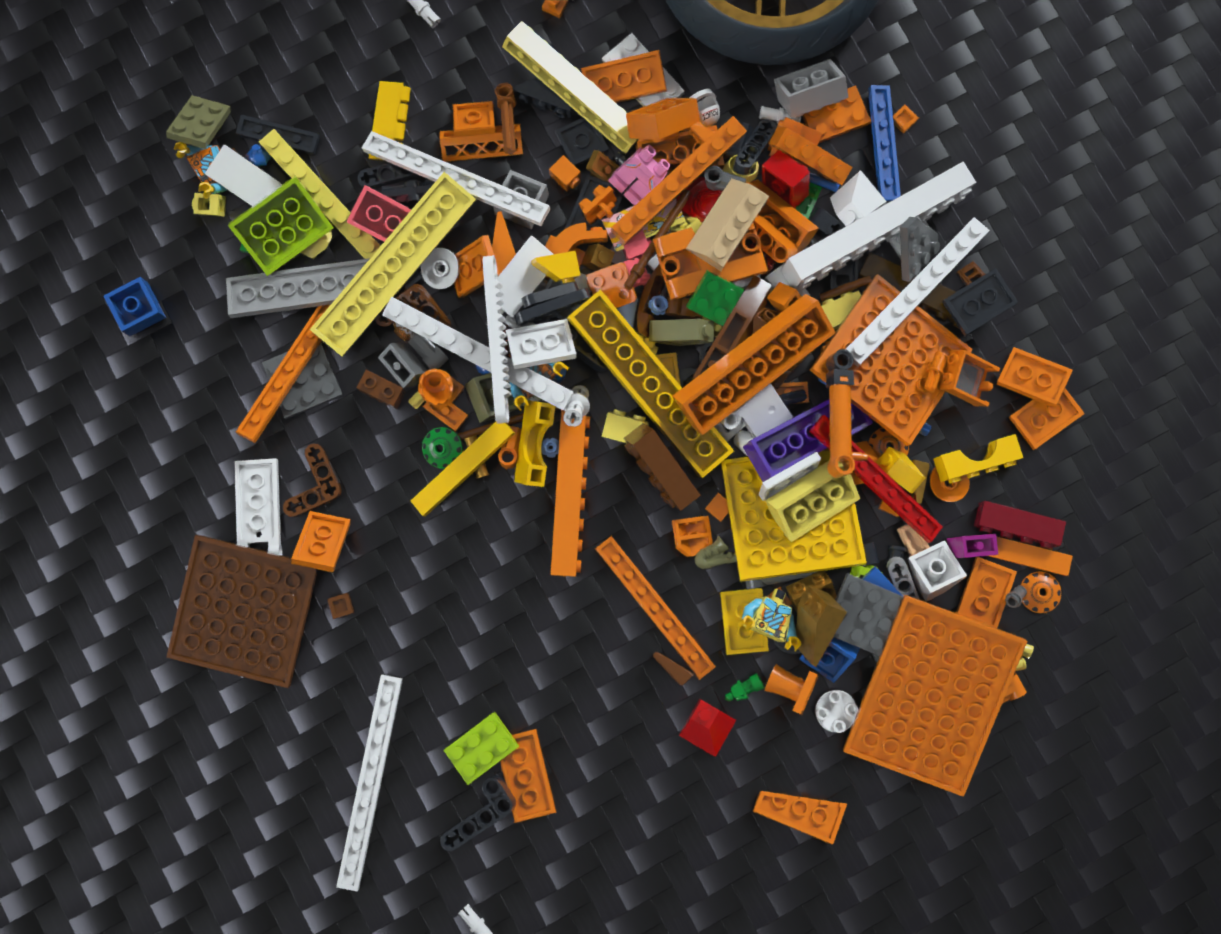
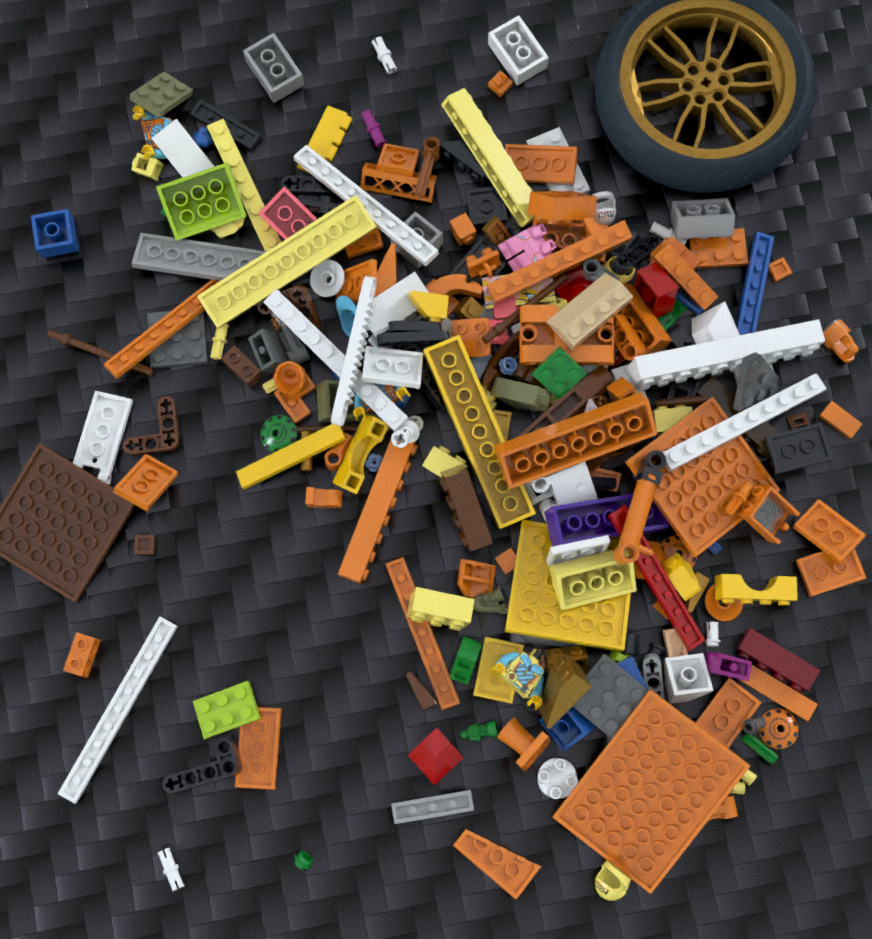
camera: 20 degrees right, 5 degrees down
none -> reddish brown bar [47,329,154,376]
none -> orange brick [63,632,101,678]
none -> light yellow axle [210,323,229,360]
none -> light grey brick [243,33,304,103]
none -> green plate [294,851,313,870]
none -> orange leg [305,487,343,509]
none -> medium azure piece [336,295,357,338]
none -> orange plate [345,229,384,259]
none -> magenta pin [361,110,386,147]
none -> light grey plate [391,790,474,824]
none -> light yellow brick [407,587,475,631]
none -> green tile [449,636,482,685]
none -> light yellow helmet [595,861,631,901]
none -> white pin [705,622,721,647]
none -> green axle [741,733,778,764]
none -> orange tile [819,401,862,440]
none -> orange piece [822,319,859,363]

